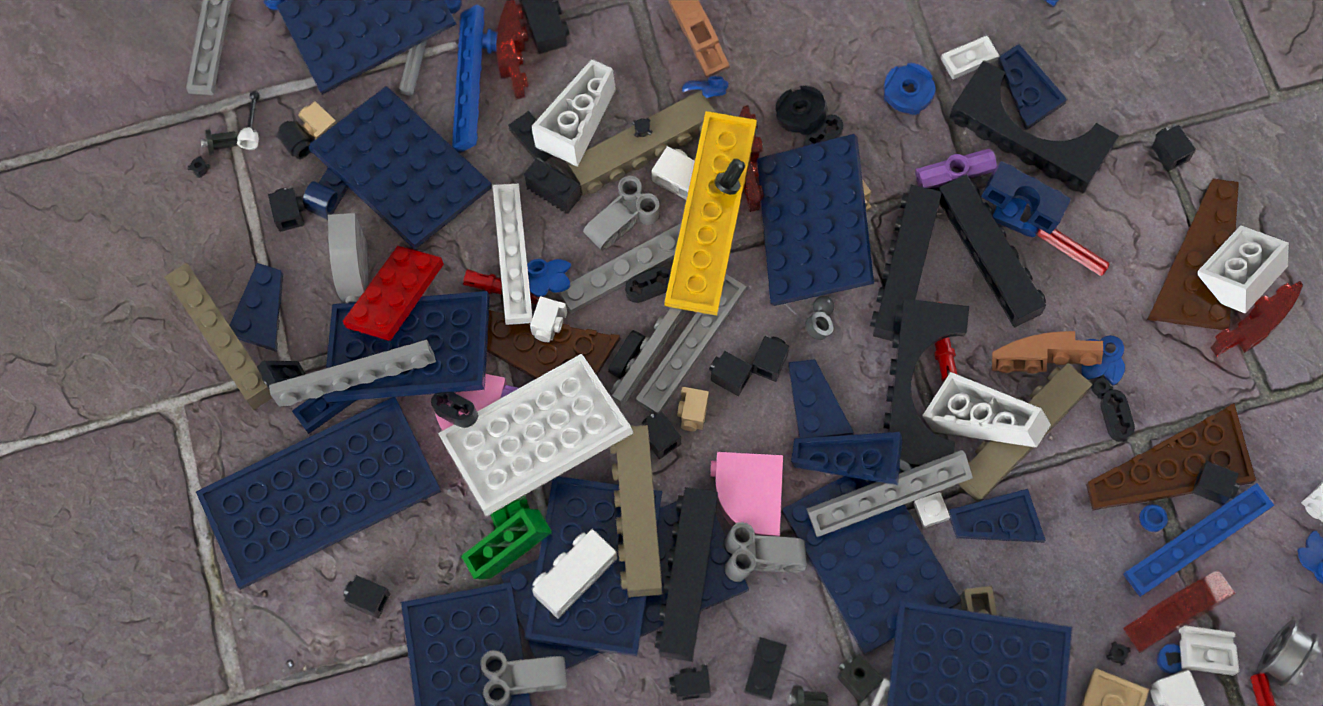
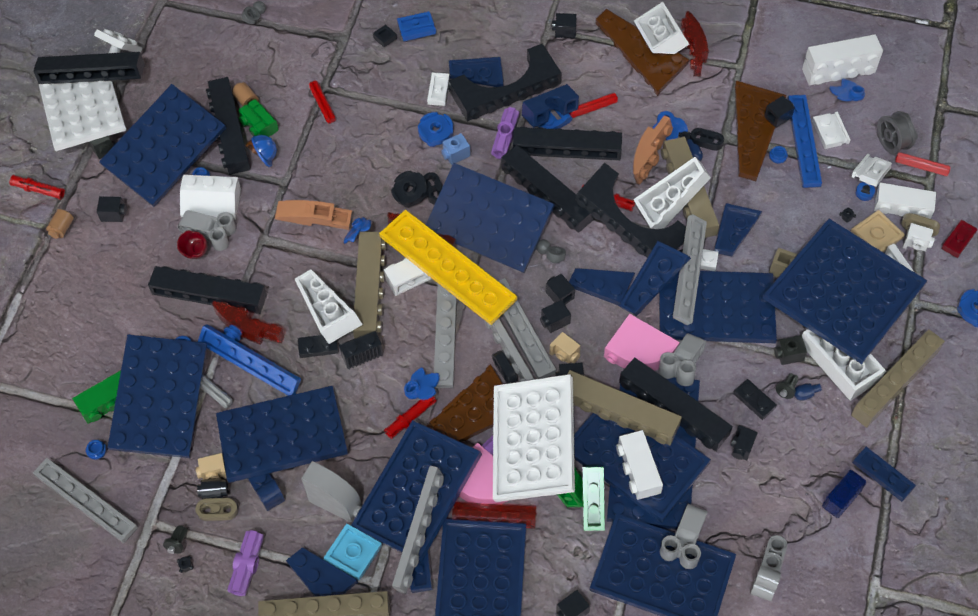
camera: 60 degrees left, 10 degrees down
white hinge [237,91,260,149] -> none
black plate [257,360,306,389] -> none
black brick [268,188,306,232] -> none
red plate [343,245,444,341] -> none
black beam [431,391,478,428] -> none
white plate [493,183,532,325] -> none
white brick [530,297,567,342] -> none
light grey piece [583,176,660,251] -> none
black beam [625,267,671,303] -> none
black piece [632,118,653,138] -> none
pearl dark grey piece [714,158,745,195] -> none
clear red slope [1123,570,1235,653] -> none
none -> dark tan plate [195,498,238,521]
none -> medium lavender piece [228,530,264,597]
none -> medium azure plate [324,523,382,581]
none -> medium blue brick [441,133,470,165]
none -> clear red fence [452,502,536,529]
none -> dark blue cylinder [687,139,703,161]
none -> white plate [812,112,850,149]

